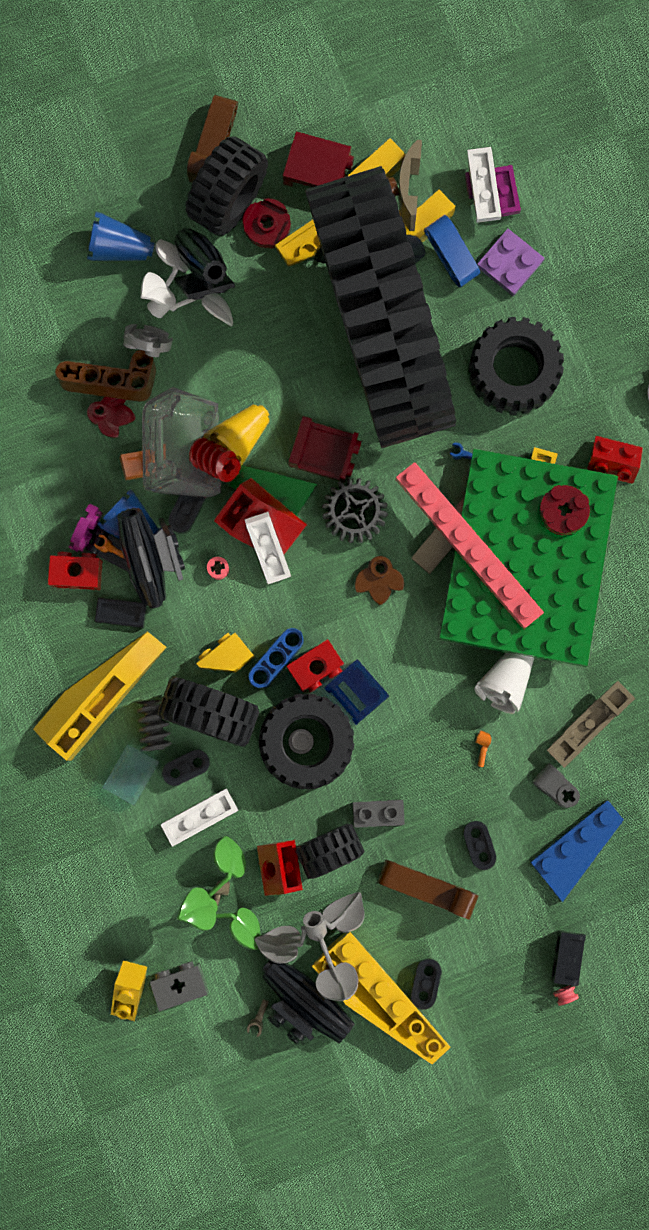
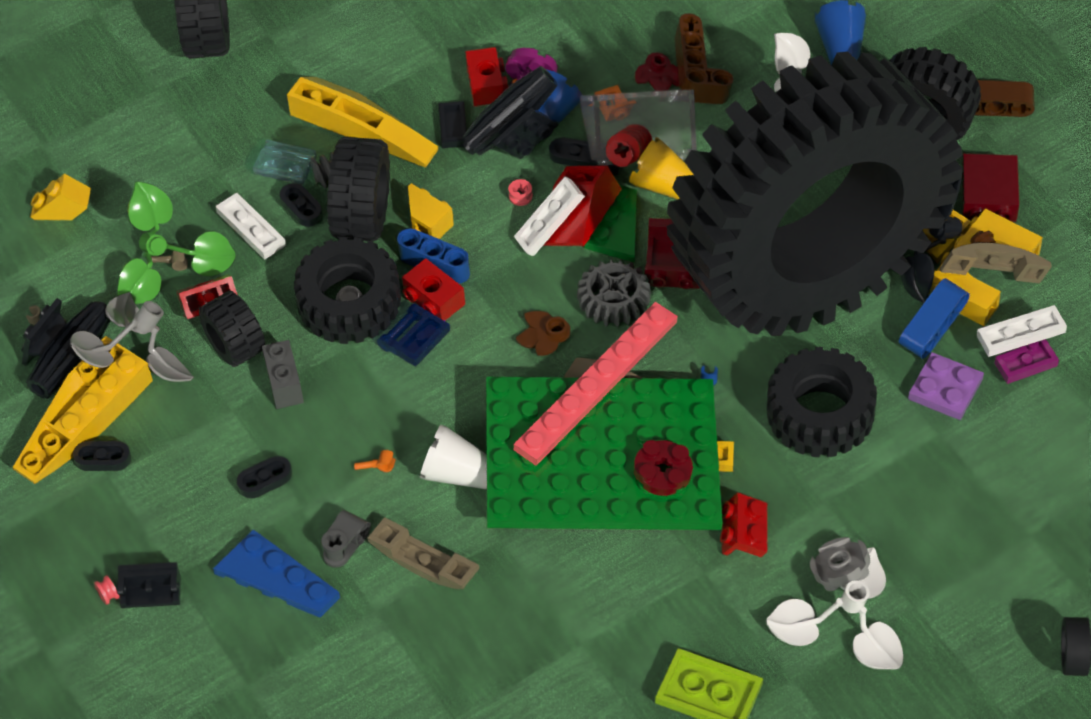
camera: 80 degrees right, 30 degrees down
light grey plate [123,324,173,357] -> none
dark grey brick [150,961,209,1011] -> none
reddish brown beam [377,859,479,920] -> none

